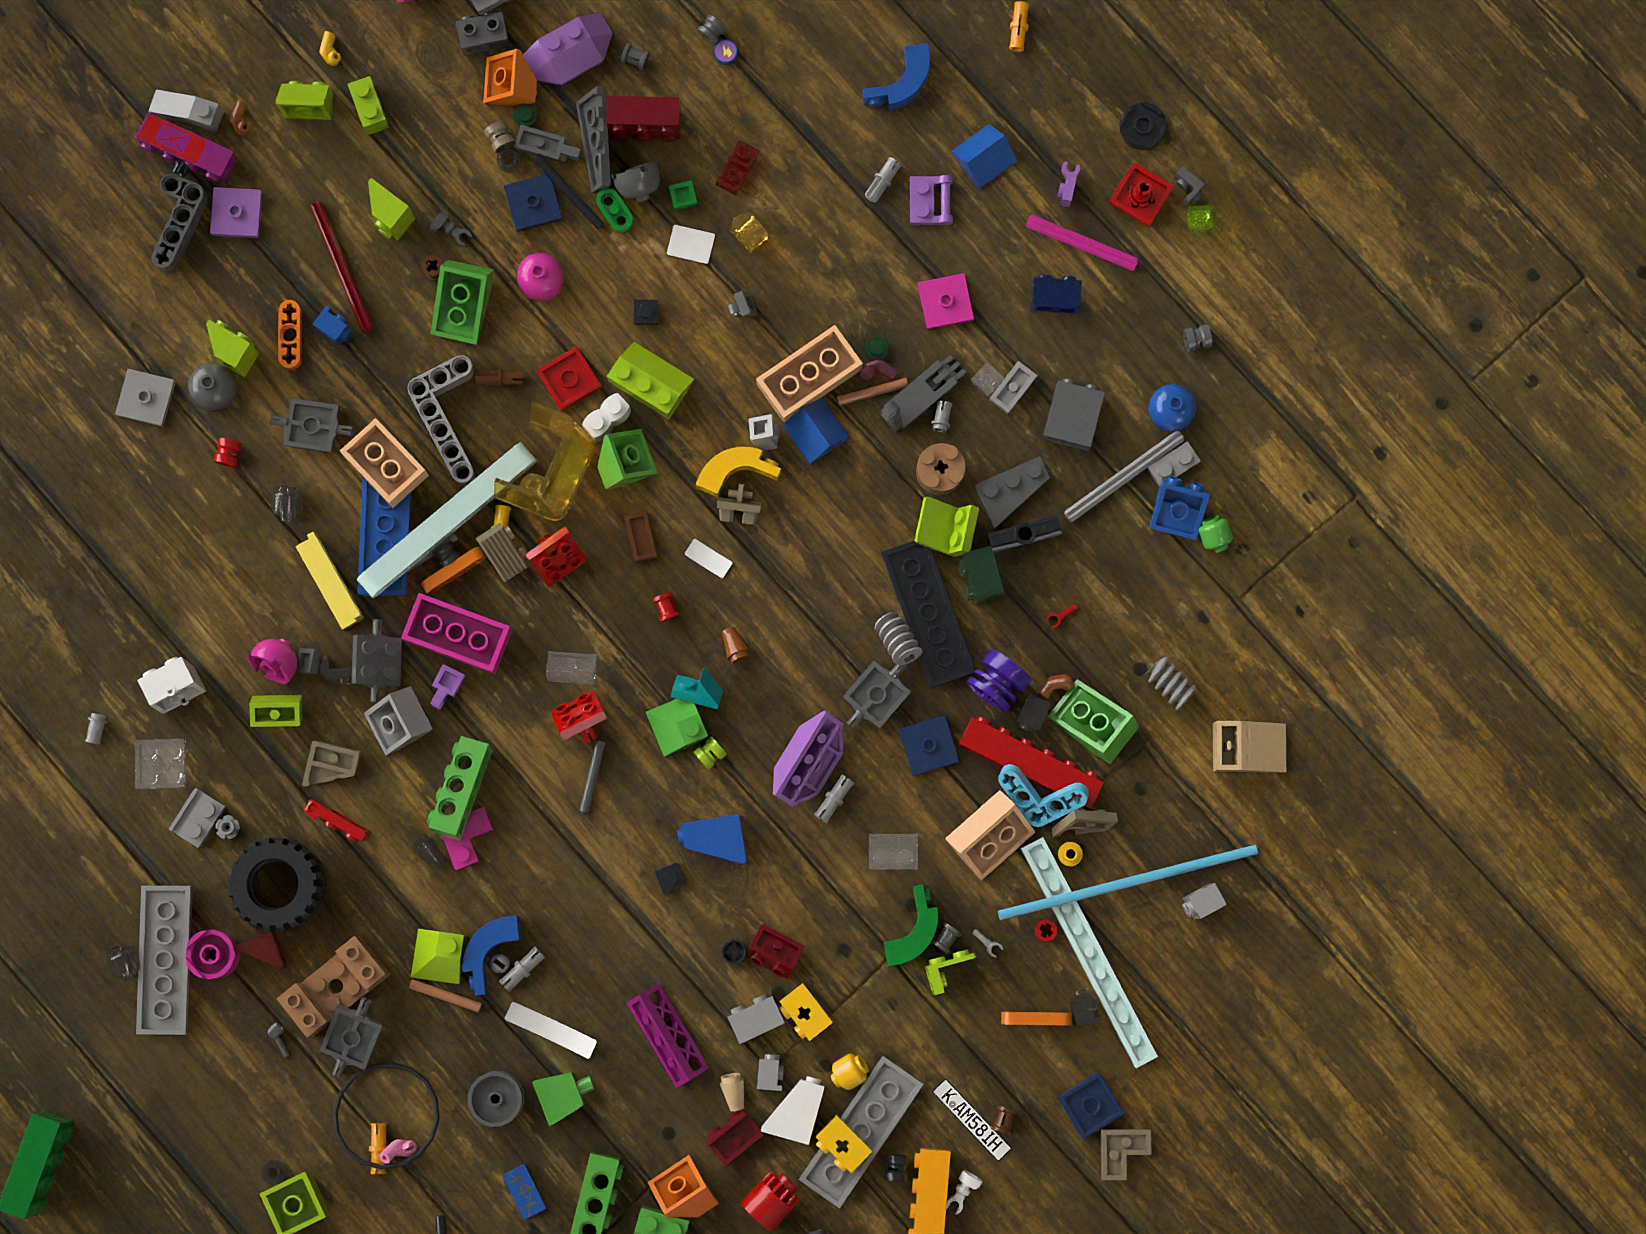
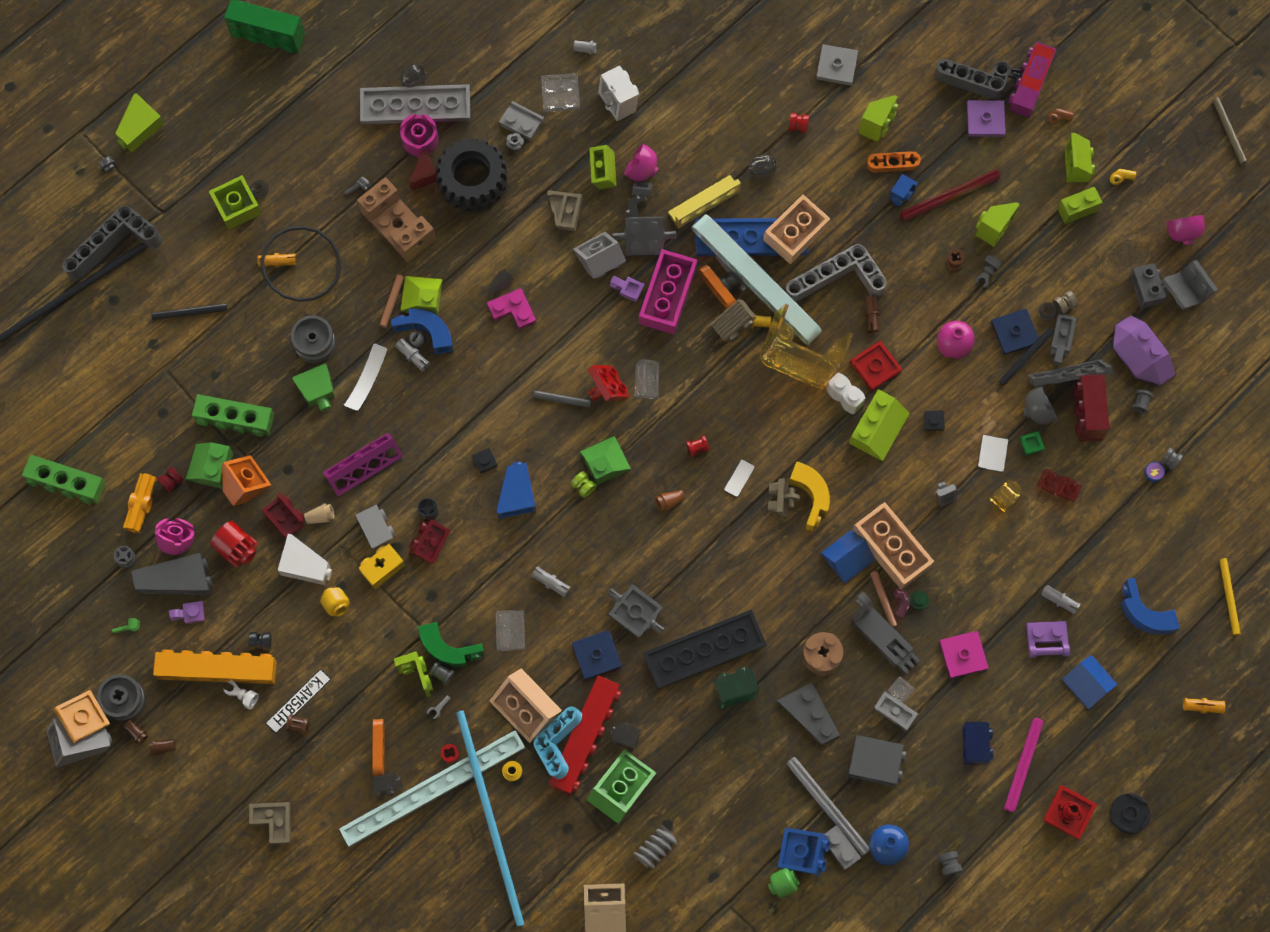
camera: 90 degrees right, 10 degrees down
light grey slope [148,90,224,134] -> none
dark grey cylinder [188,363,237,412] -> none
dark grey plate [270,398,353,453] -> none
red hinge [303,799,371,843] -> none
dark grey plate [319,997,384,1077] -> none
bright pink arm [379,1139,417,1163] -> none
bright green brick [427,736,493,841] -> none
bright green slope [431,260,494,345] -> none
orange slope [483,49,537,106] -> none
blue tile [502,1163,547,1220] -> none
dark green plate [514,104,538,127] -> none
red plate [525,527,588,588] -> none
green plate [596,188,633,233] -> none
bright green slope [598,429,657,489] -> none
reddish brown tile [624,511,658,563] -> none
teal slope [671,668,723,709] -> none
light grey brick [749,414,780,451] -> none
light grey brick [757,1054,784,1091] -> none
medium lavender wedge [773,711,843,807] -> none
light grey plate [799,1056,923,1208] -> none
yellow brick [816,1115,872,1173] -> none
light grey piece [875,612,922,665] -> none
lime bracket [915,497,979,557] -> none
light grey pin [931,401,952,433] -> none
dark purple wheel [967,649,1032,713] -> none
black piece [987,515,1062,554] -> none
dark orange arm [1038,674,1074,700] -> none
red hand [1046,604,1078,628] -> none
dark tan wing [1052,808,1118,837] -> none
medium lavender plate [1057,161,1080,207] -> none
dark blue plate [1057,1071,1125,1140] -> none
dark grey bracket [1174,166,1205,207] -> none
light grey brick [1182,883,1227,920] -> none
clear neon green tile [1187,205,1213,232] -> none

